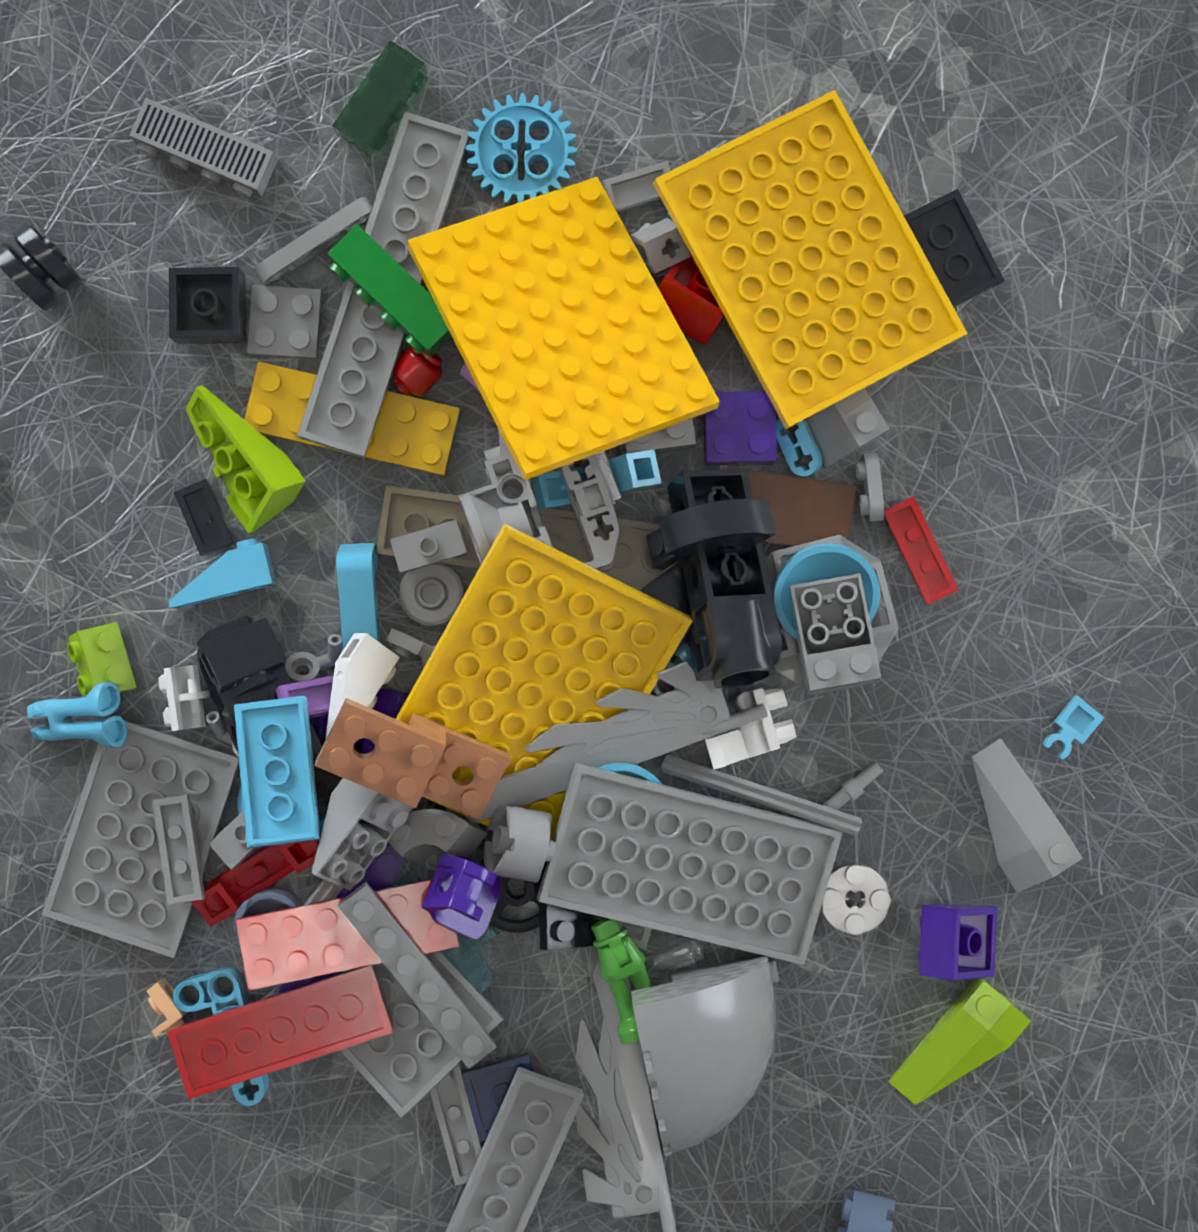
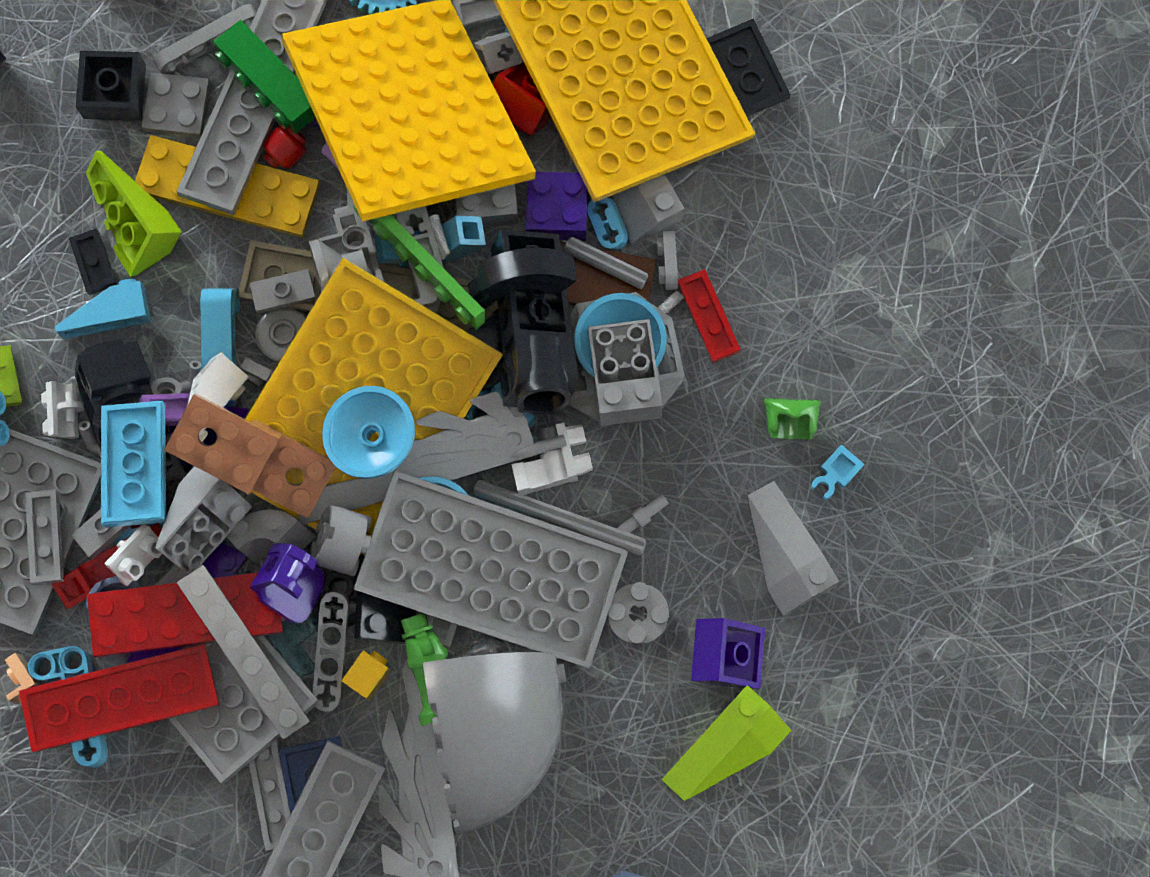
camera: 10 degrees right, 10 degrees down
none -> white hips [105,524,162,586]
none -> light grey beam [313,590,350,712]
none -> medium azure dish [322,386,415,479]
none -> yellow brick [341,650,391,702]
none -> bright green plate [353,205,485,330]
none -> light grey axle [564,237,648,289]
none -> white piece [657,291,684,313]
none -> bright green hair [763,398,821,439]

